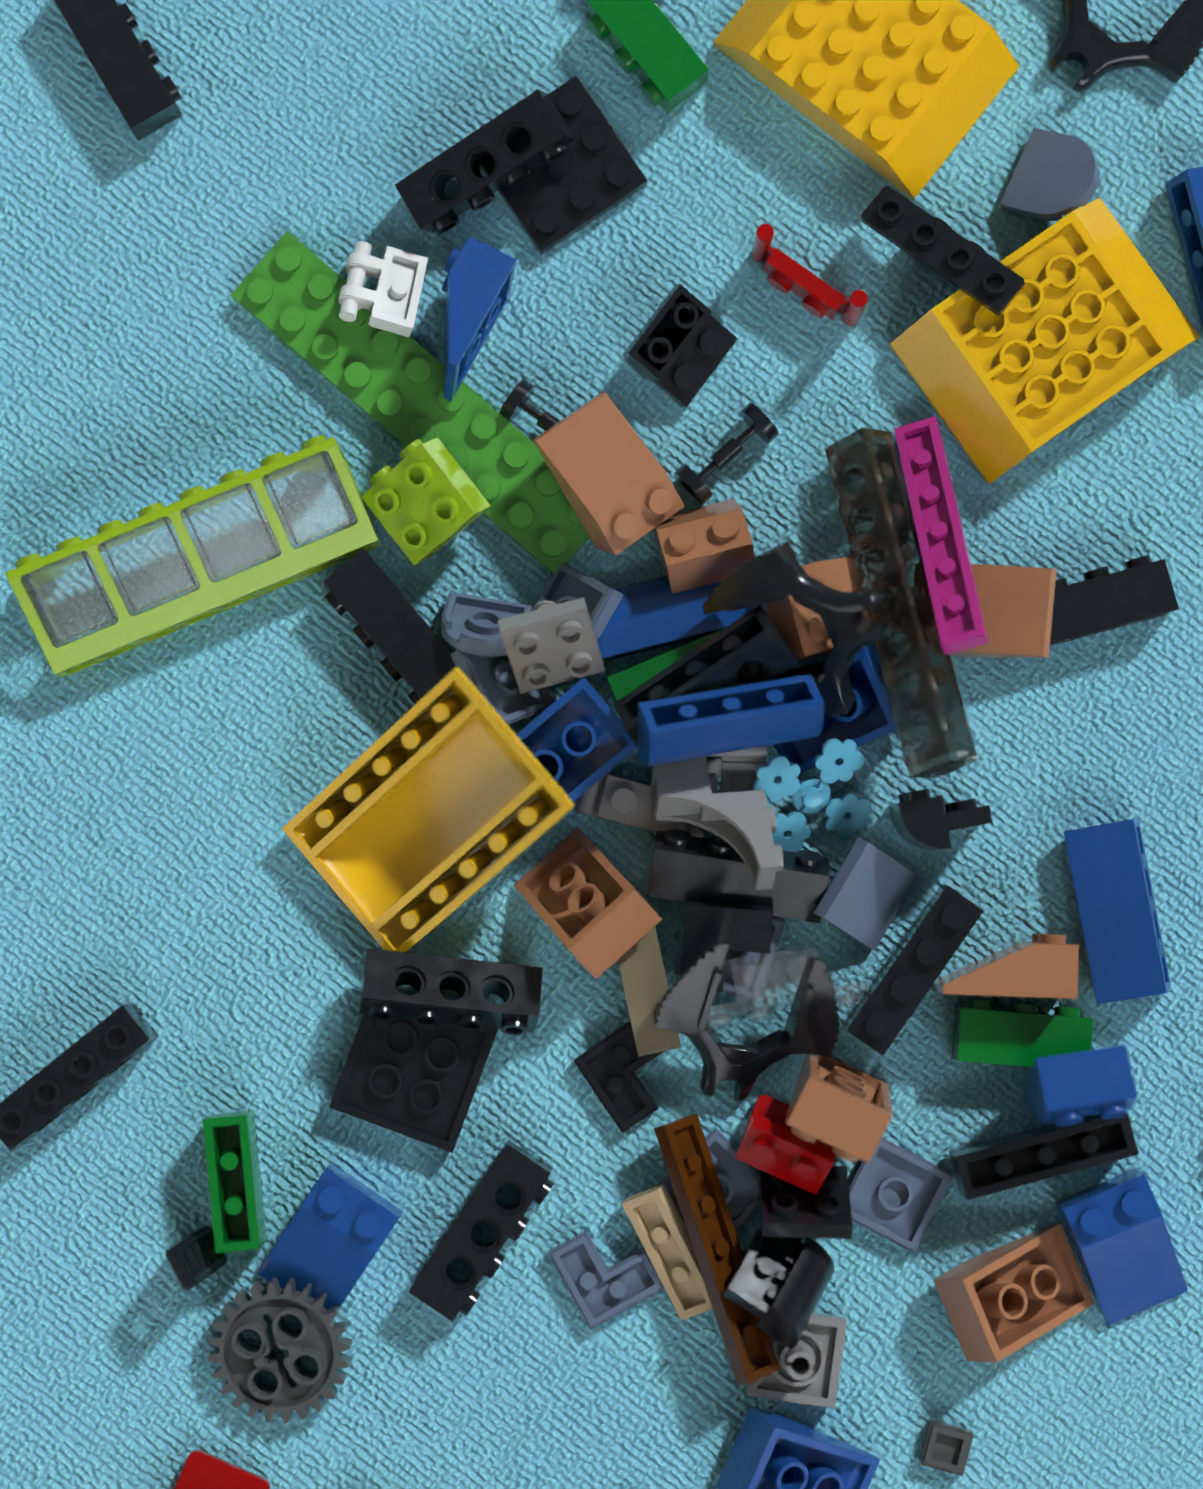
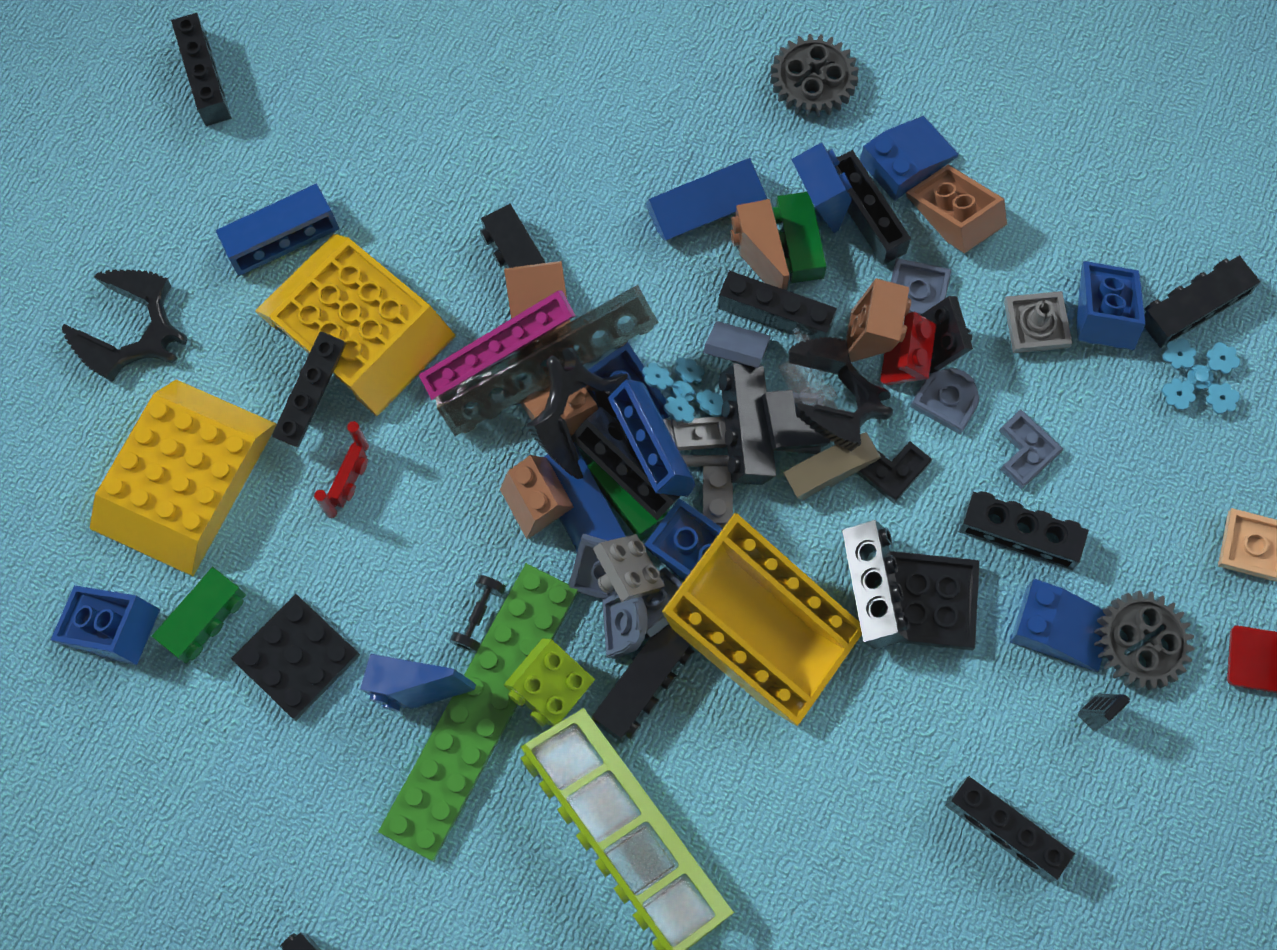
camera: 100 degrees left, 15 degrees down
green brick [202,1110,267,1253] -> none
white plate [338,241,428,337] -> none
black brick [395,89,575,234] -> none
nougat slope [514,827,662,979] -> none
nougat slope [533,392,685,555] -> none
tan plate [622,1183,713,1321] -> none
black brick [623,284,738,407] -> none
light grey arch [651,756,783,890] -> none
reddish brown plate [654,1114,781,1385] -> none
black wheel [674,403,779,505] -> none
black brick [723,1225,834,1350] -> none
black brick [889,789,993,850] -> none
dark grey tile [919,1419,974,1476] -> none
sand blue tile [999,128,1100,221] -> none

